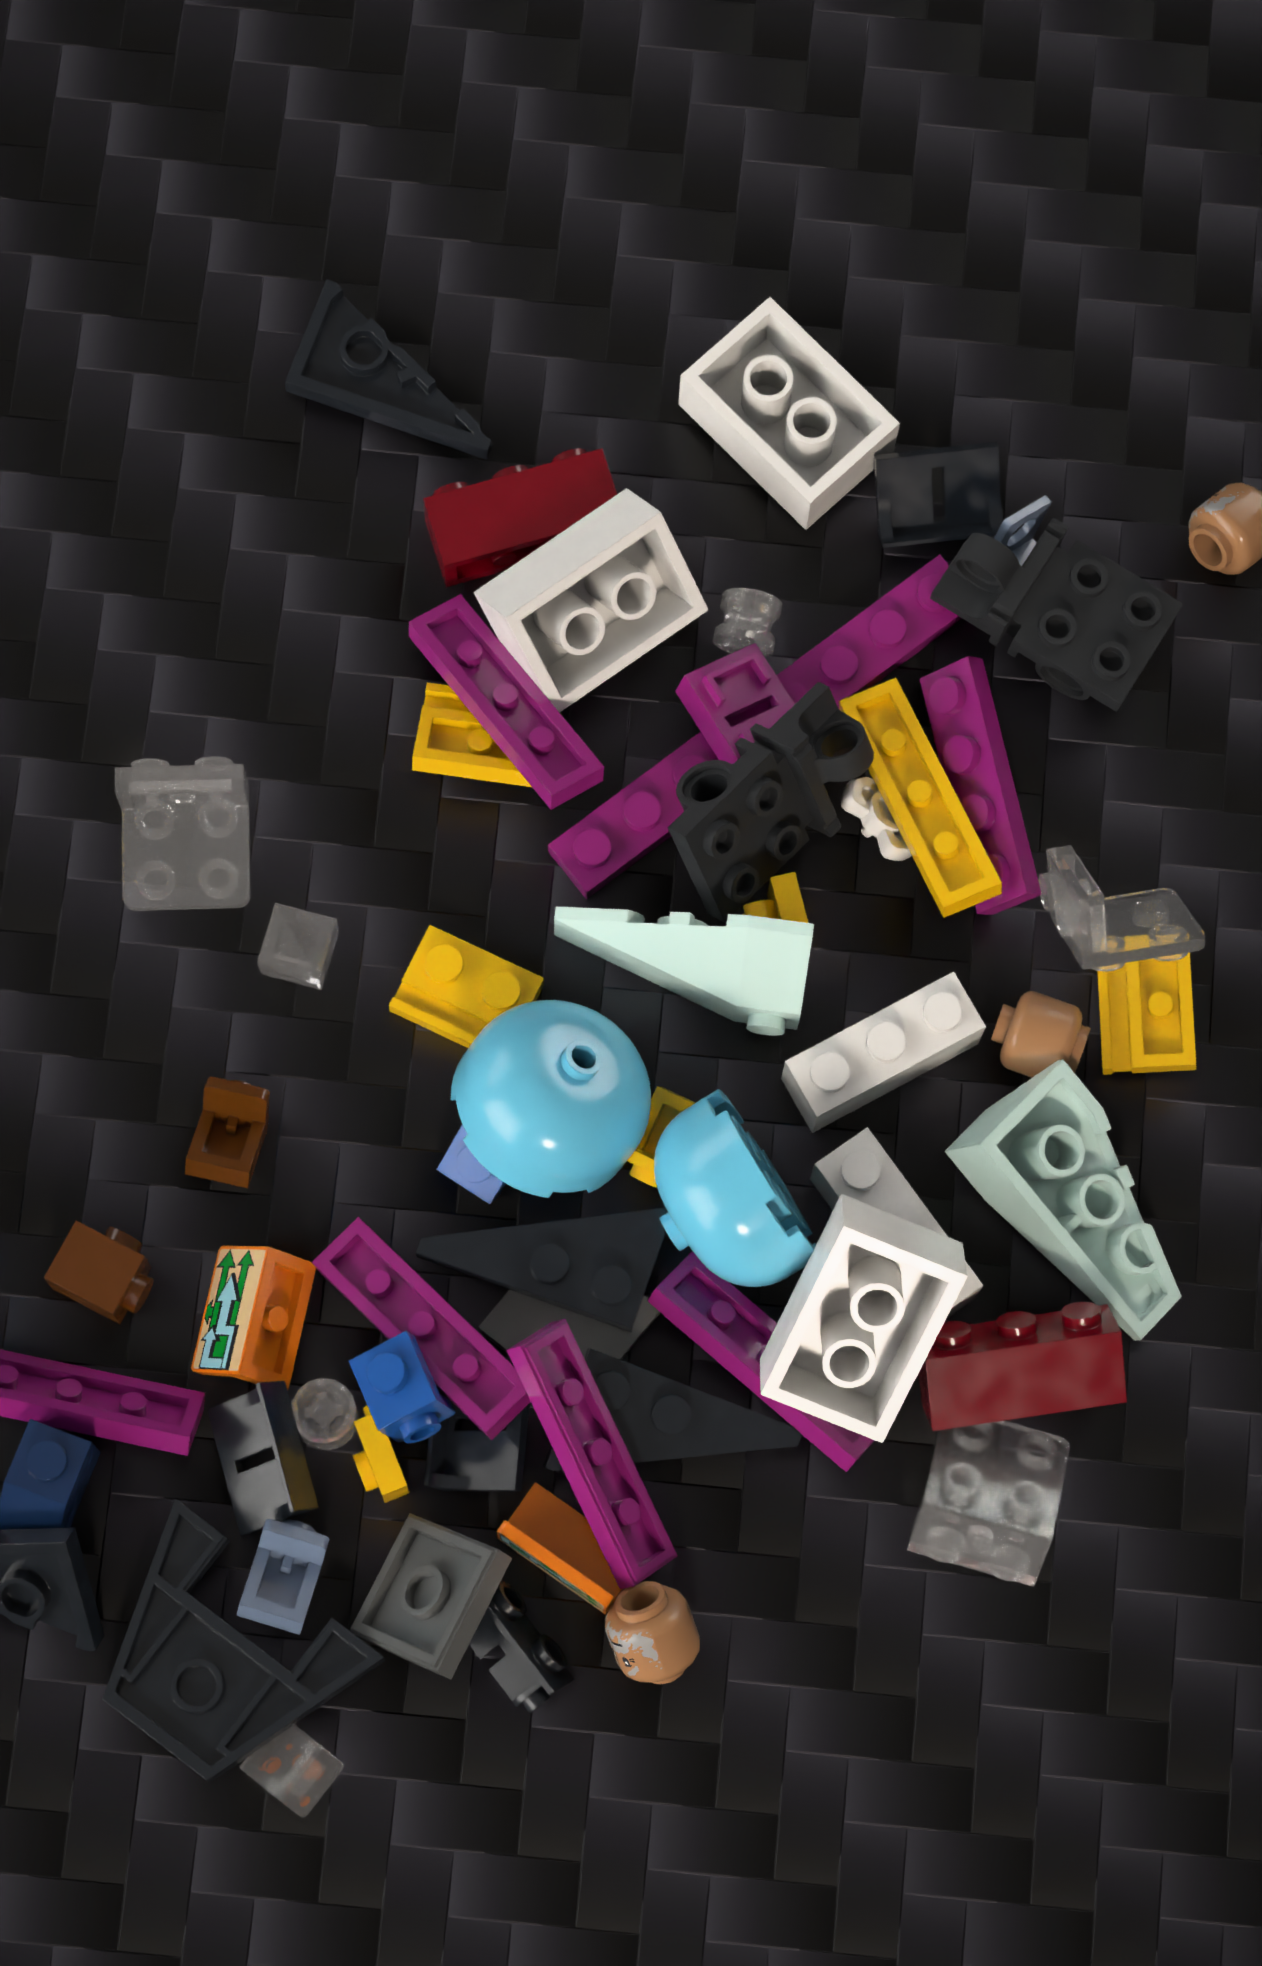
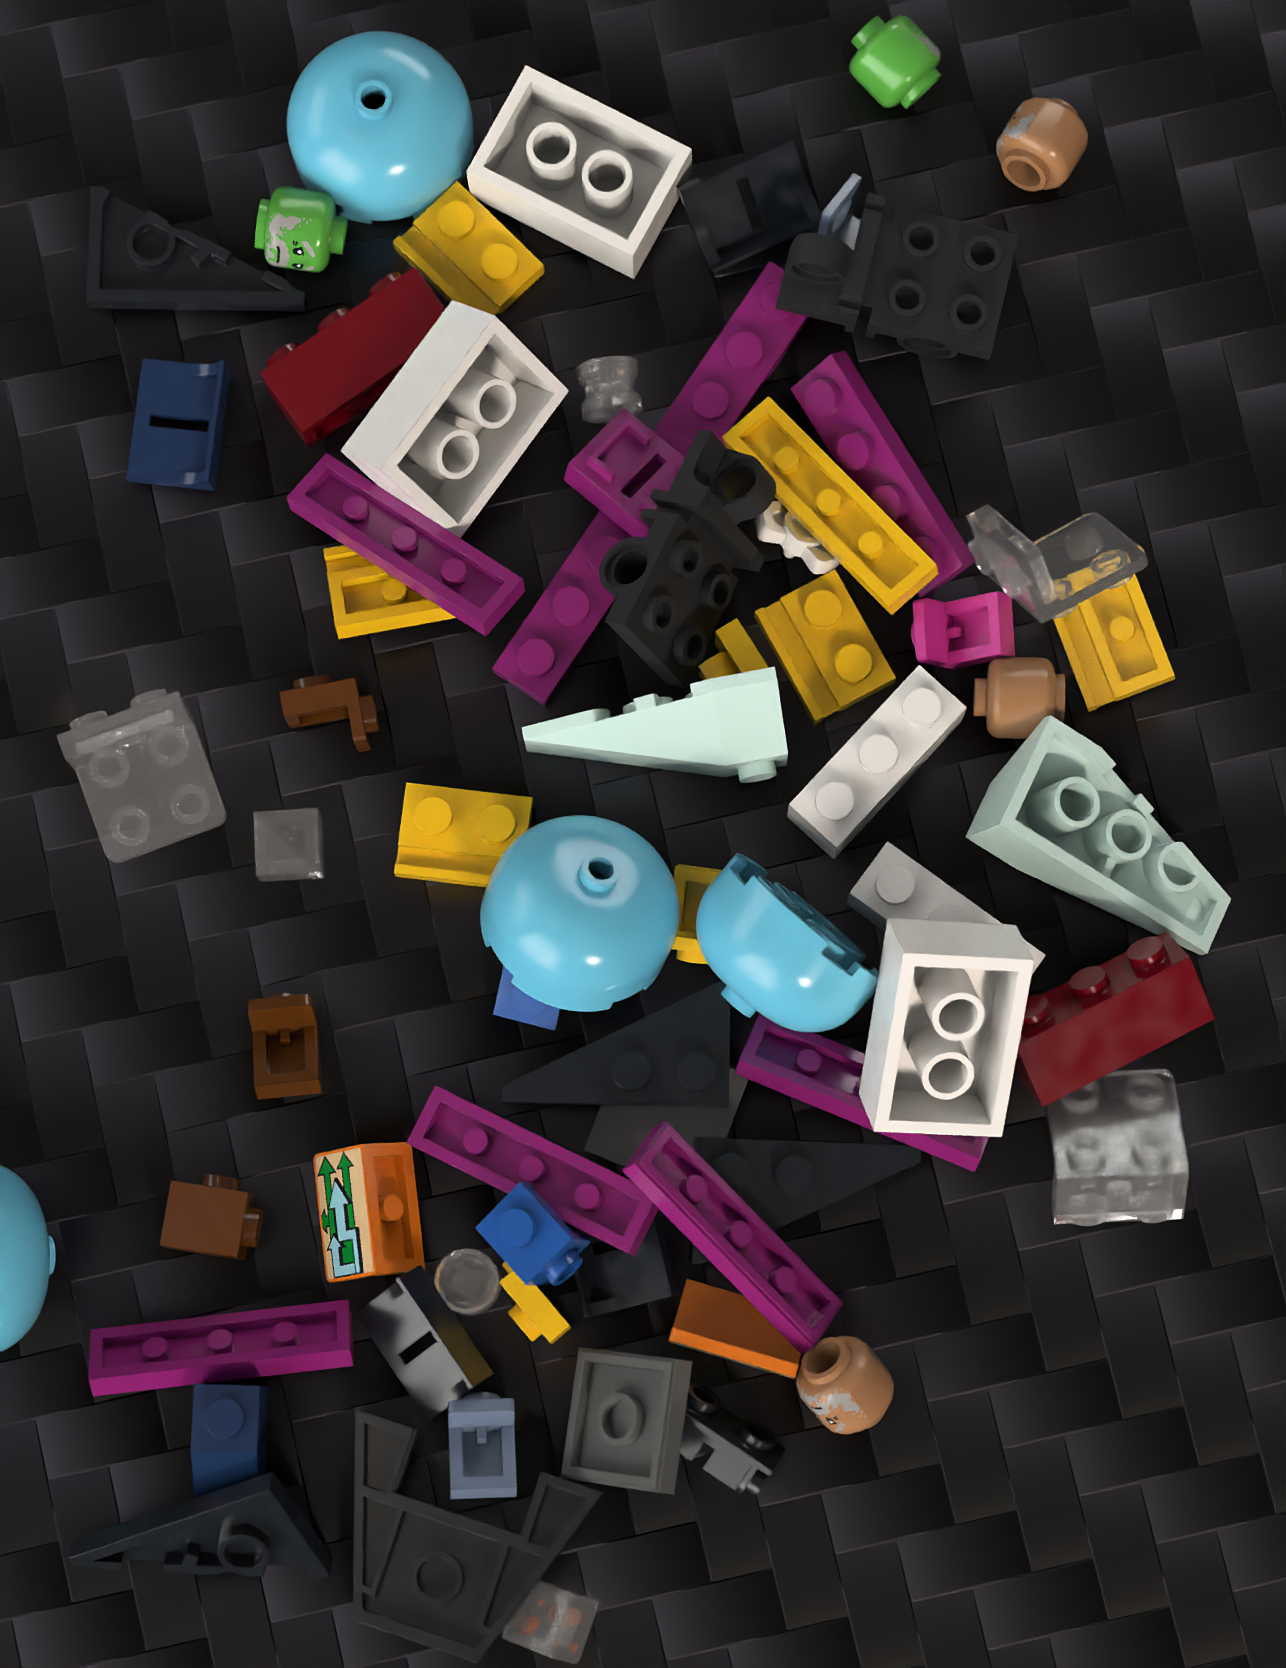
camera: 10 degrees left, 5 degrees up
none -> dark blue piece [126,358,231,491]
none -> bright green head [255,186,347,273]
none -> reddish brown bracket [280,675,380,752]
none -> medium azure cylinder [287,31,474,224]
none -> yellow plate [393,181,545,316]
none -> yellow plate [754,569,896,725]
none -> bright green head [849,15,942,109]
none -> dark pink bracket [911,591,1015,670]

